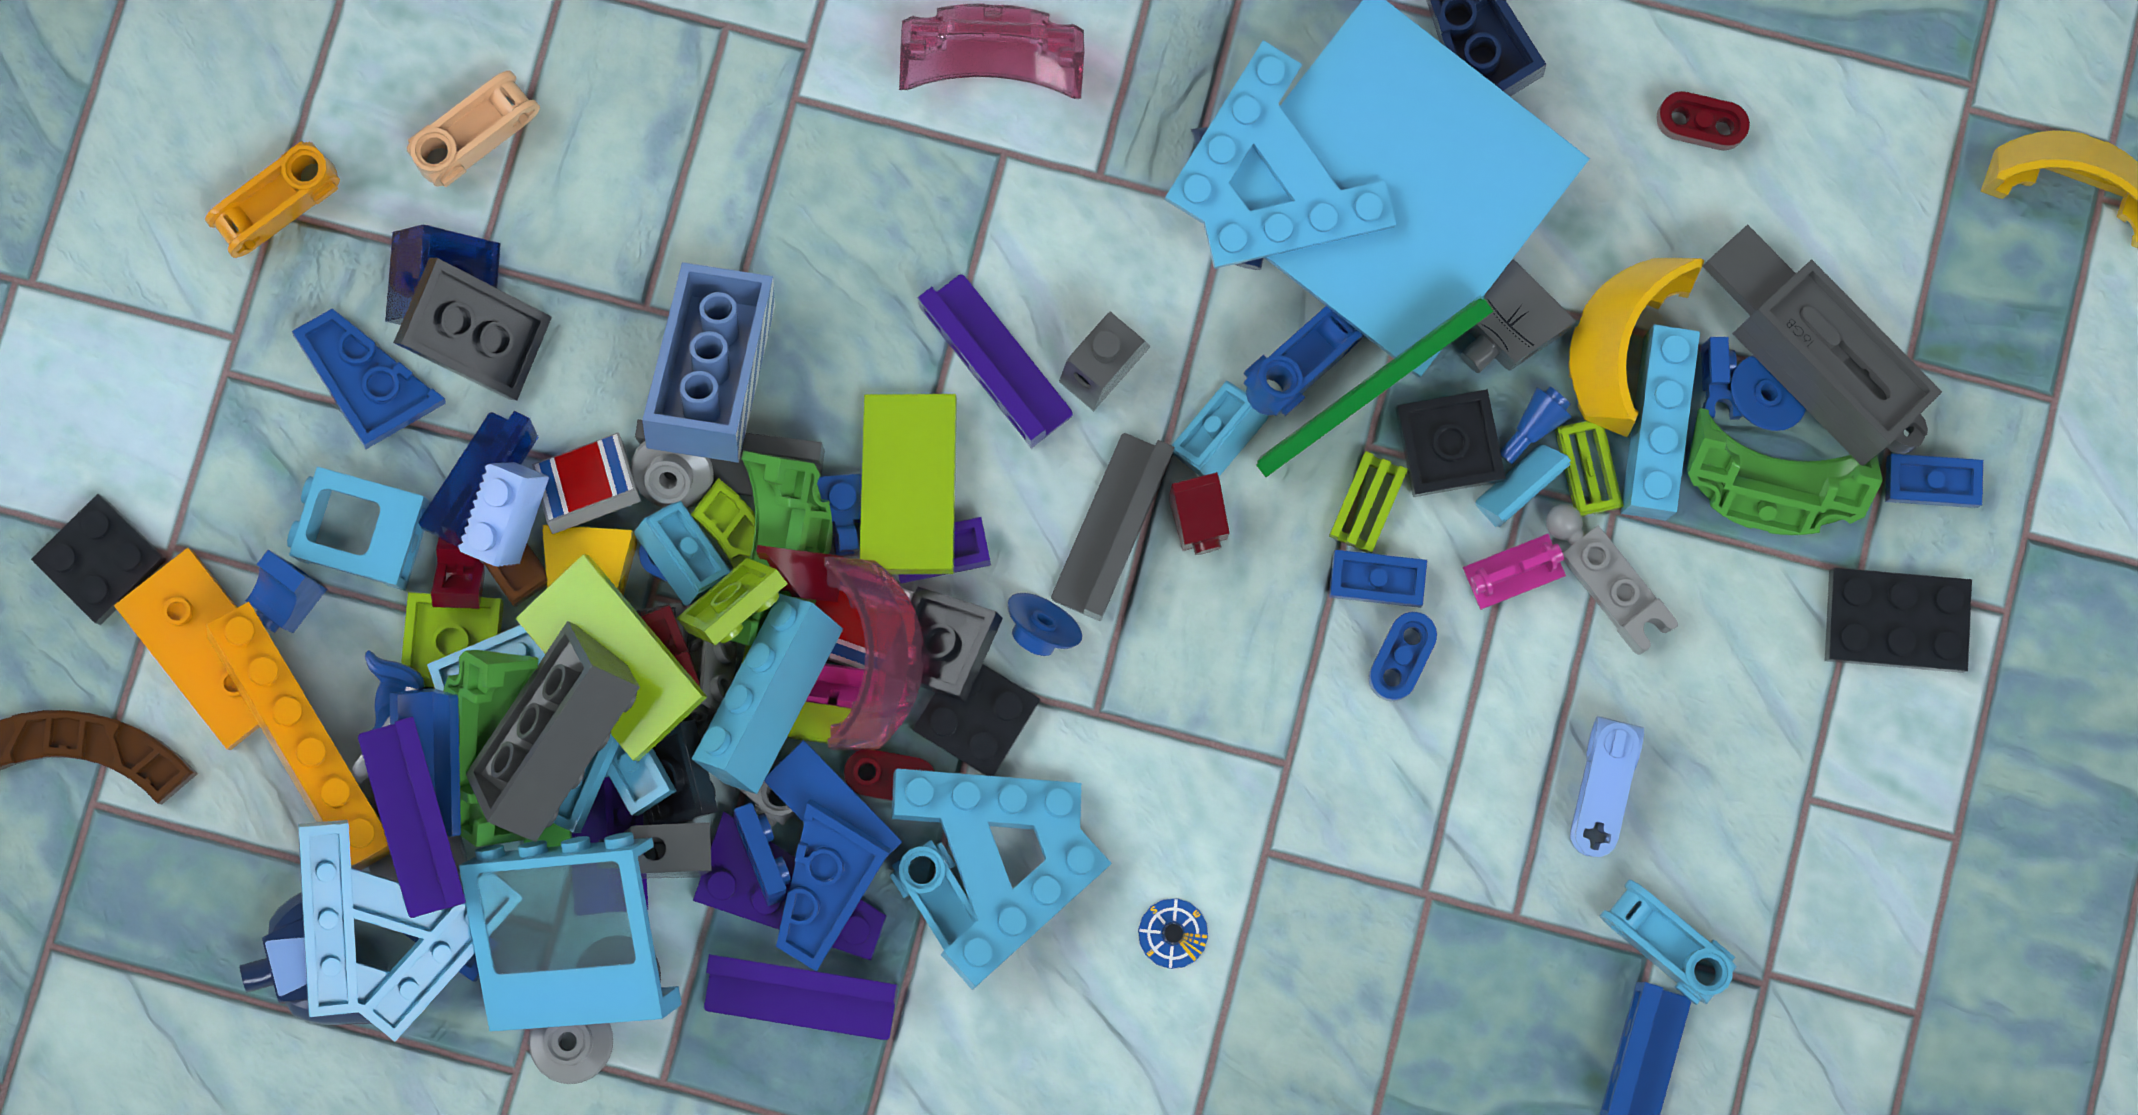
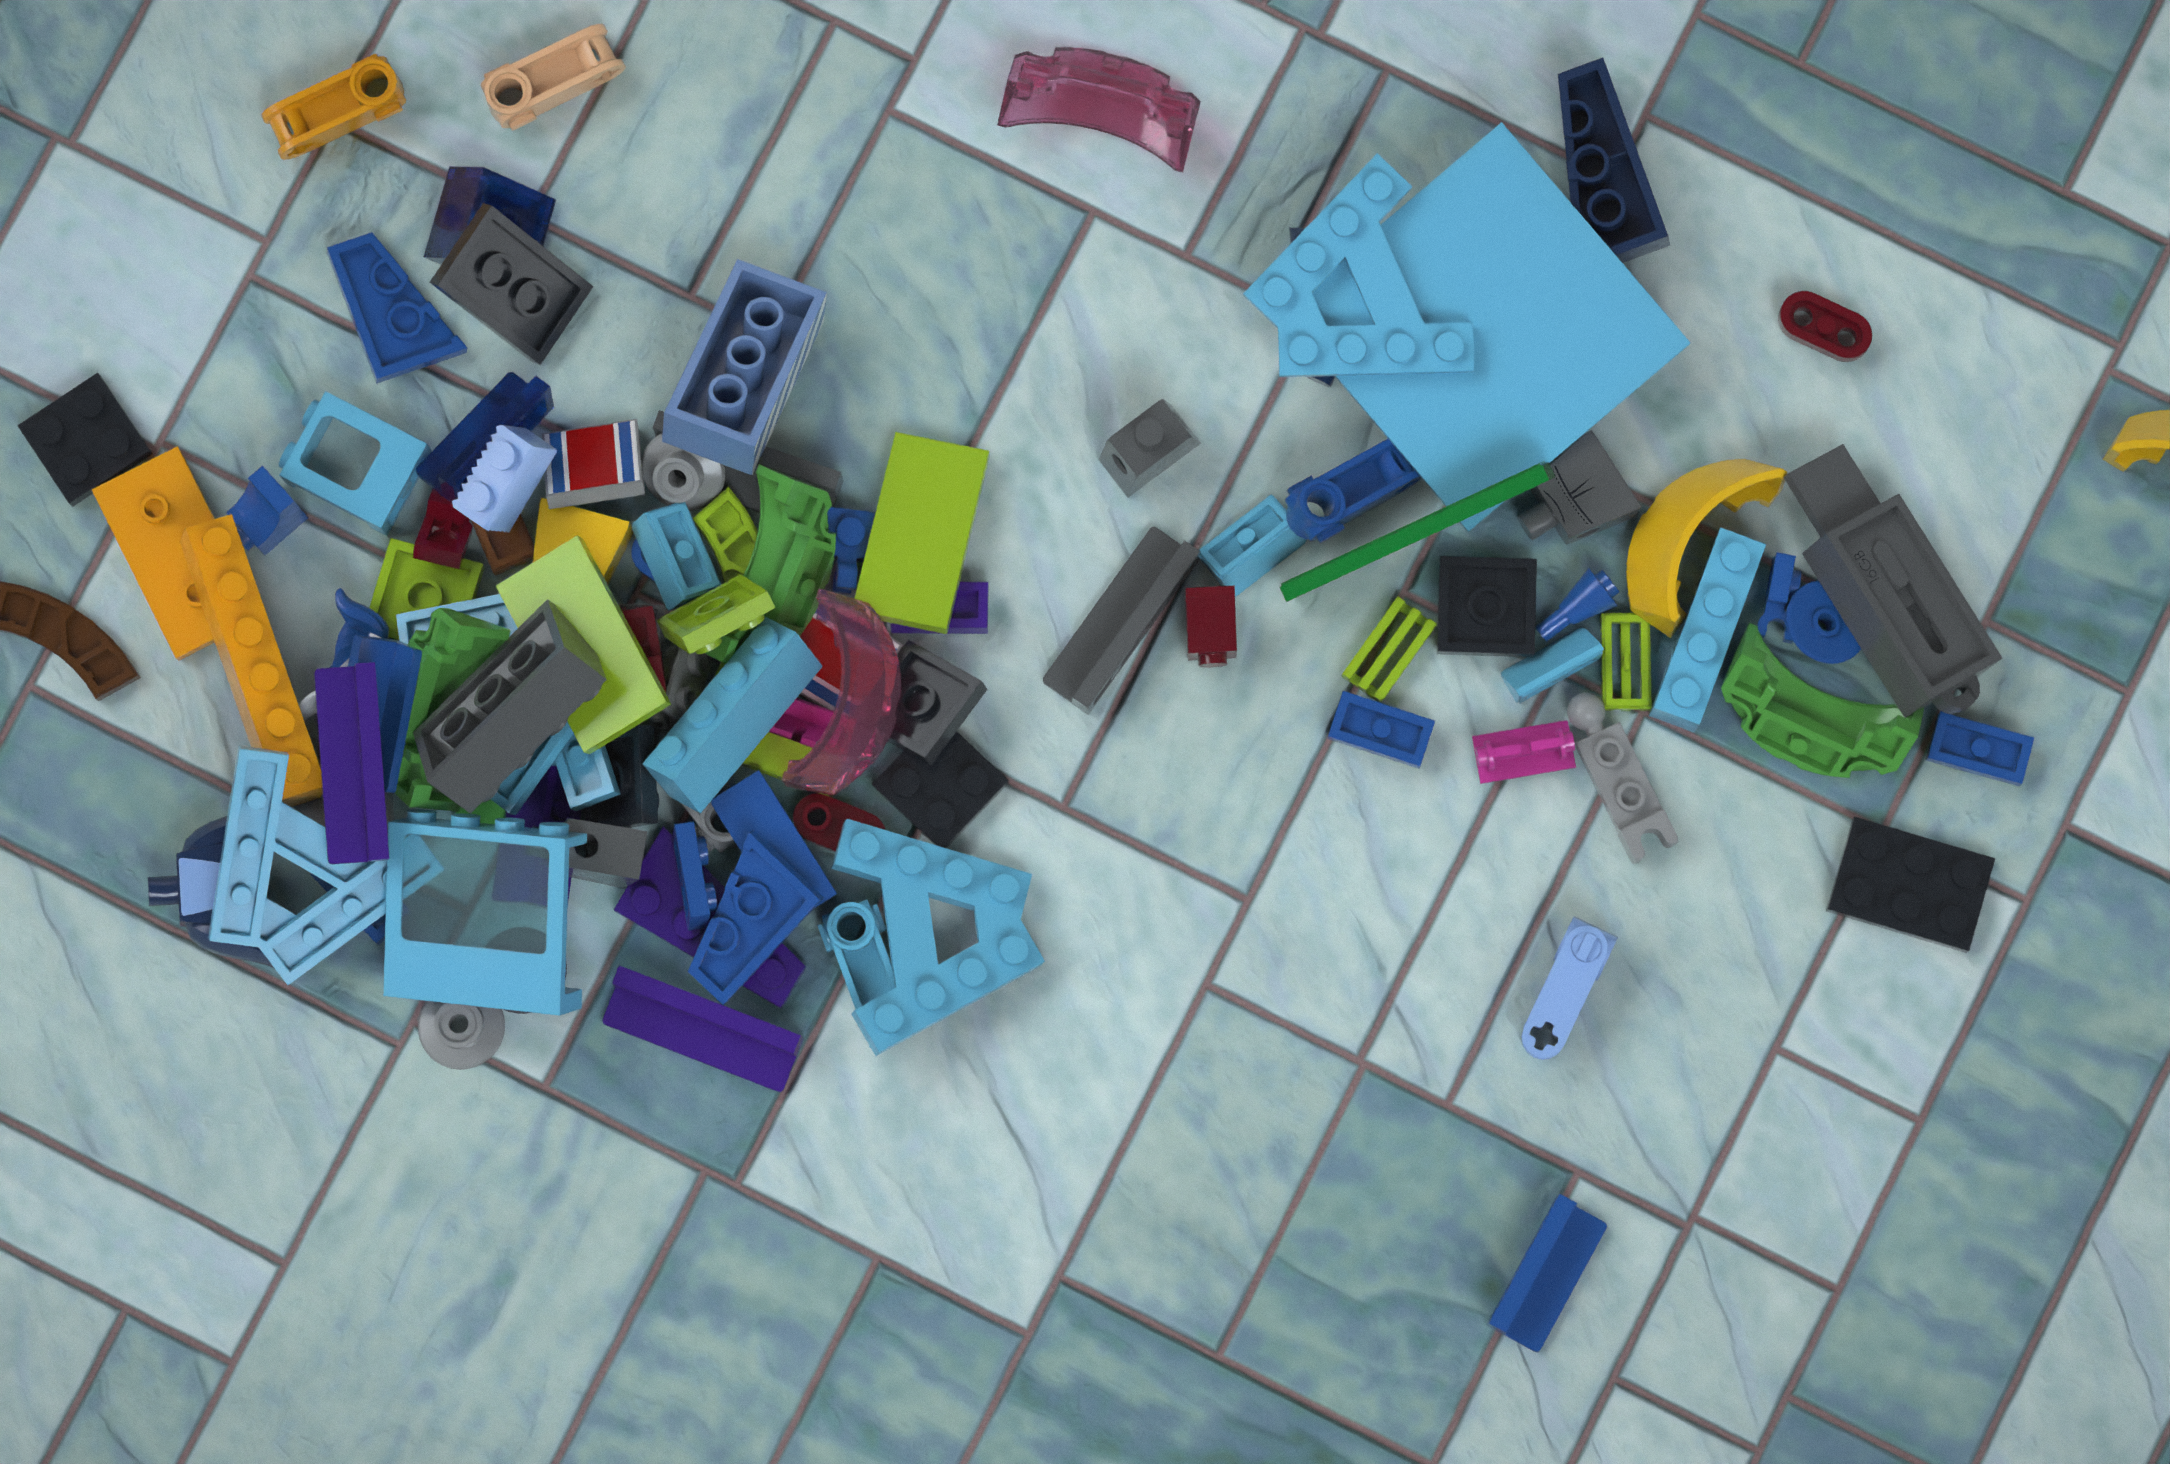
camera: 20 degrees right, 0 degrees up
dark red slope [756,545,844,602] -> none
dark purple panel [917,274,1073,449] -> none
blue piece [1008,593,1082,656] -> none
blue piece [1138,898,1208,969] -> none
blue plate [1369,612,1437,701] -> none
medium azure piece [1600,879,1737,1005] -> none

